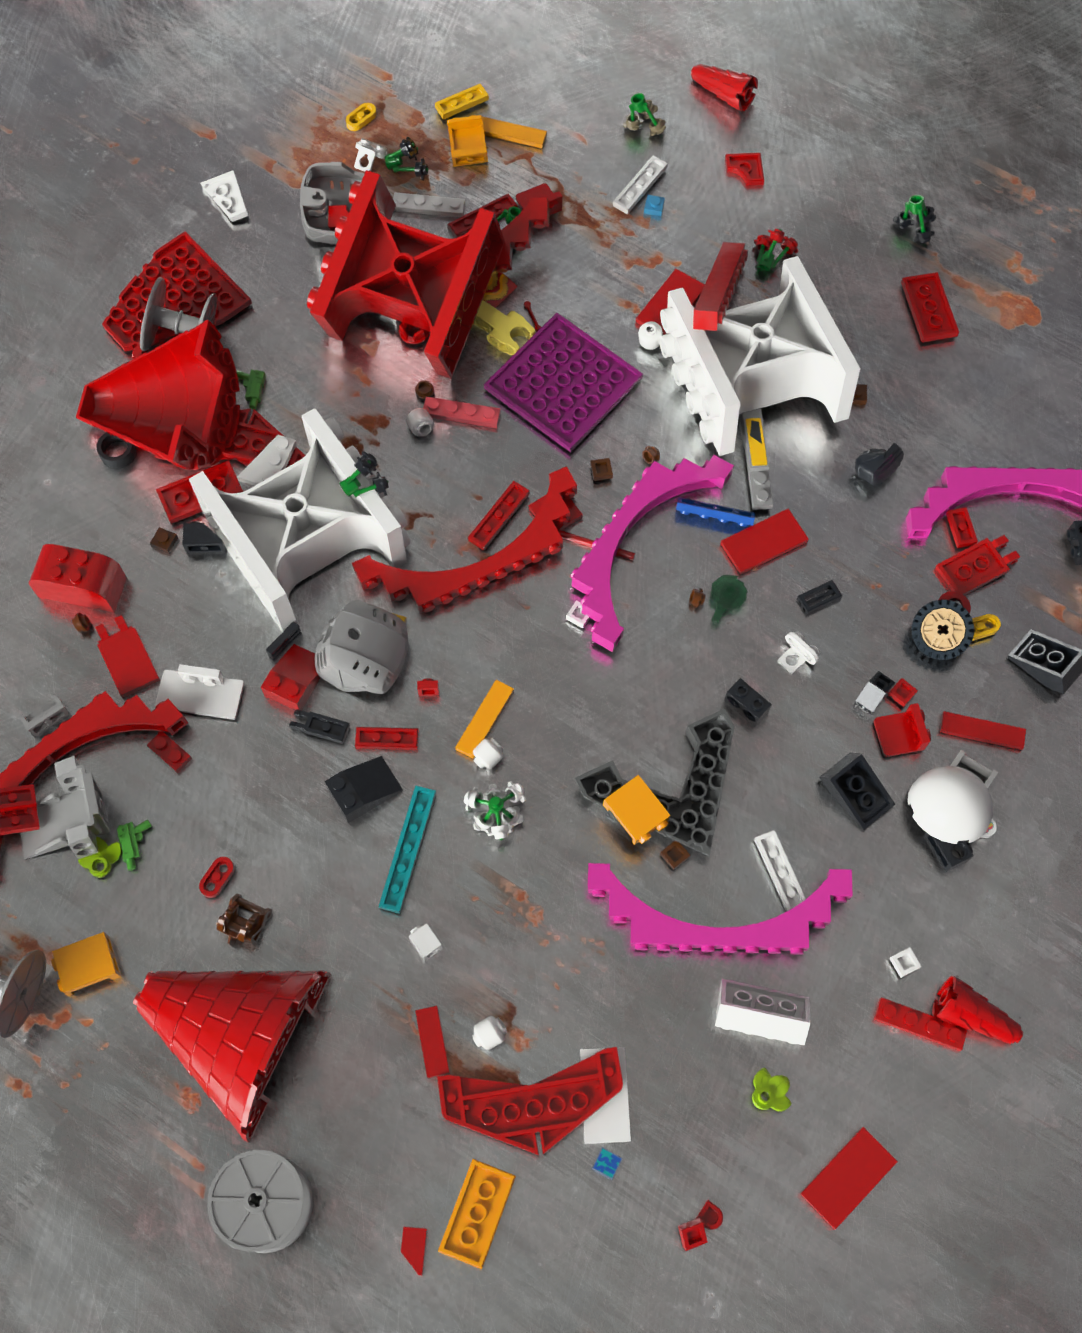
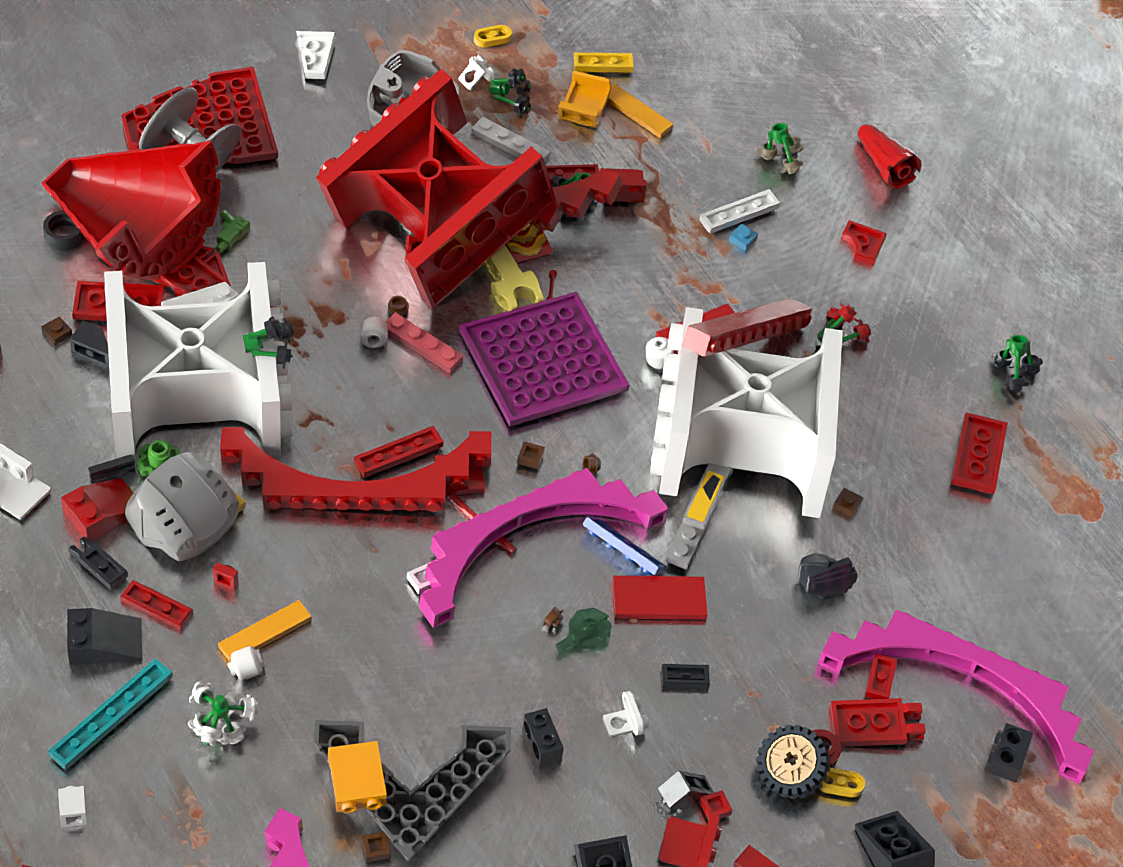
camera: 20 degrees right, 15 degrees down
none -> bright green plant [137,440,181,476]

